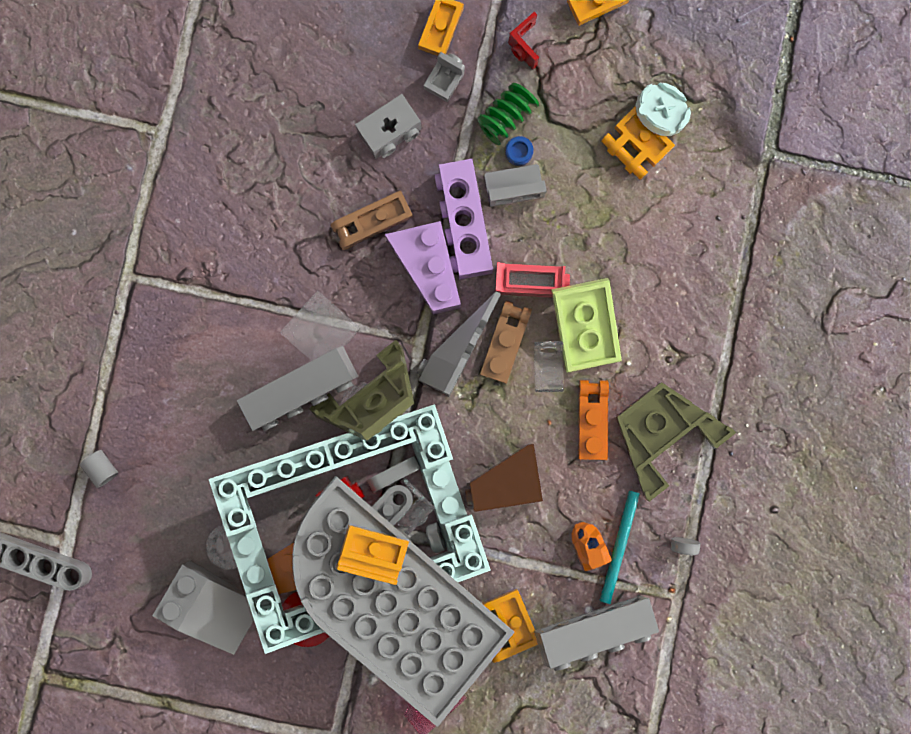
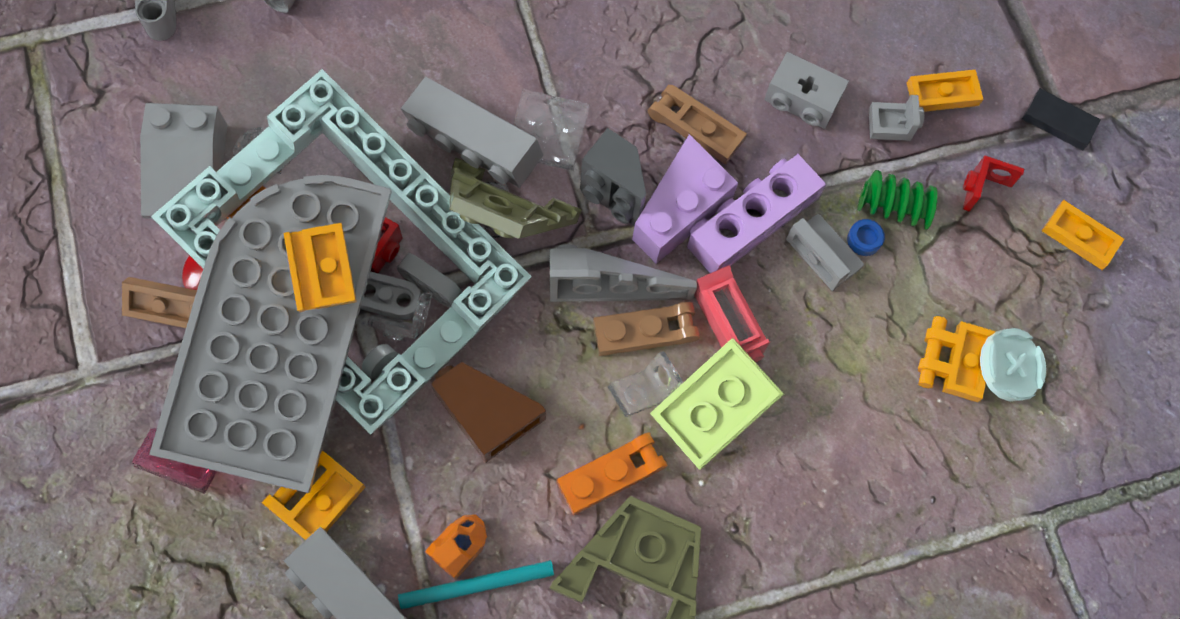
camera: 60 degrees right, 15 degrees down
none -> medium nougat plate [122,277,197,328]
none -> dark grey slope [580,128,646,227]

